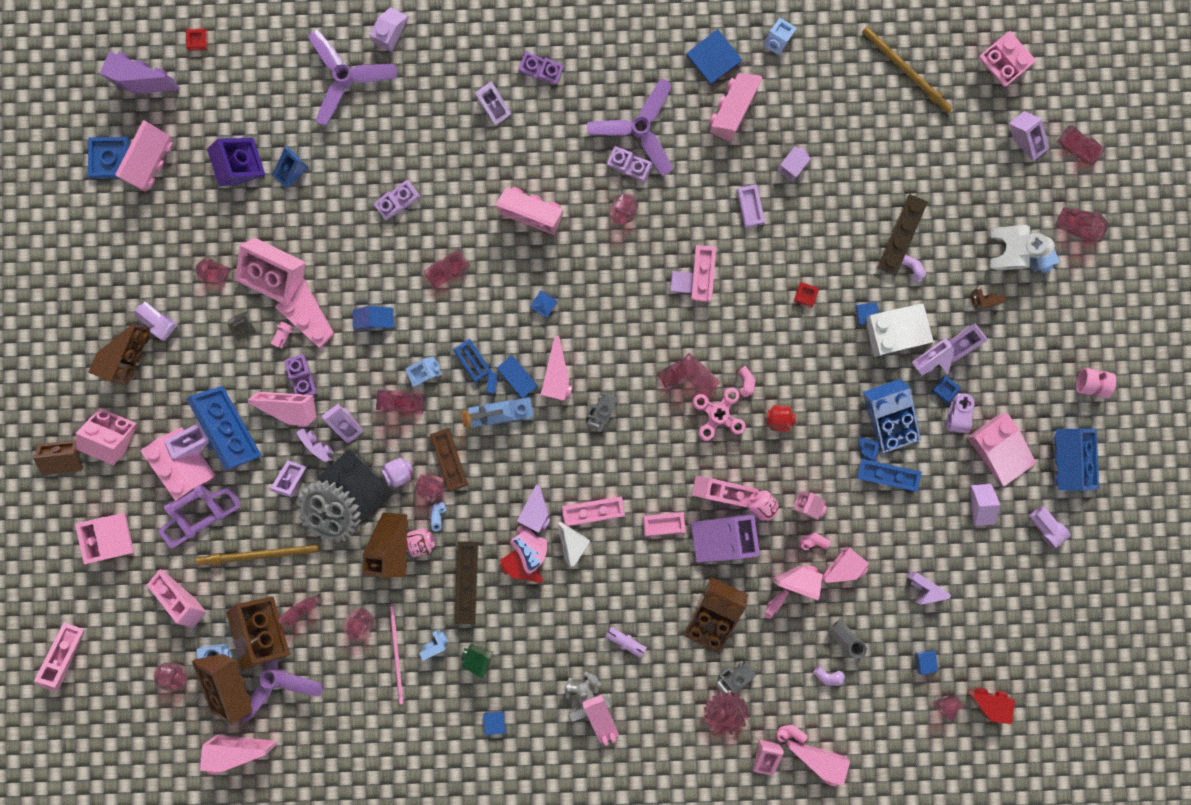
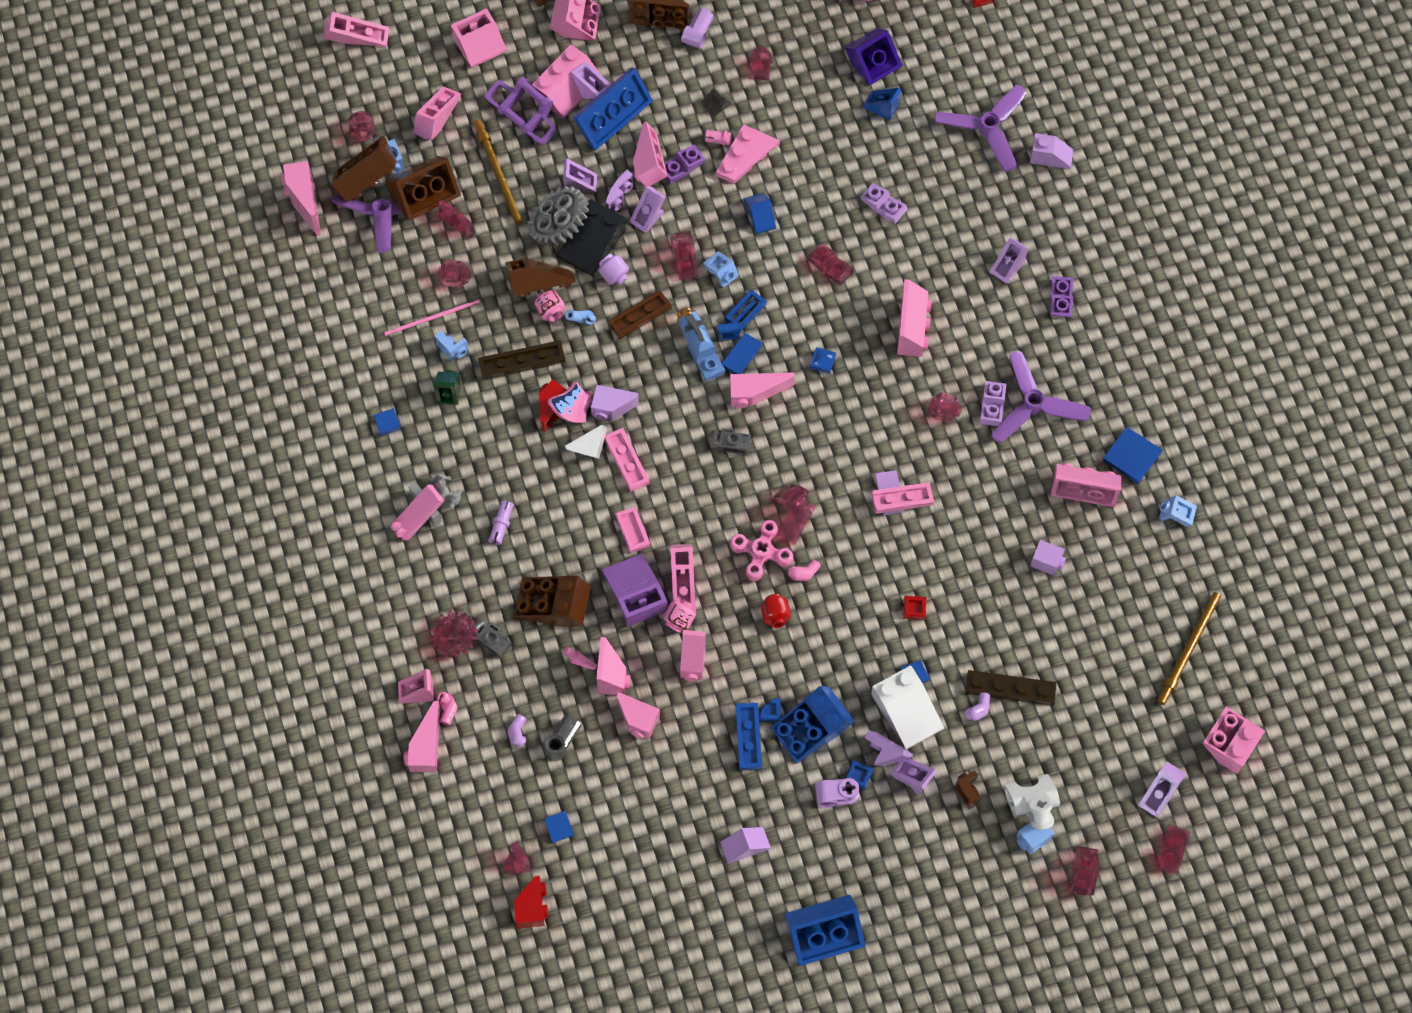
camera: 75 degrees right, 20 degrees down
bright pink slope [235,238,306,305] -> none
clear pink head [414,472,446,502] -> none
lavender tile [737,184,765,228] -> none
bright pink arm [800,533,831,550] -> none
lavender slope [907,571,951,605] -> none
bright pink slope [967,413,1036,487] -> none
lavender piece [1029,506,1071,549] -> none
bright pink wheel [1076,367,1116,399] -> none

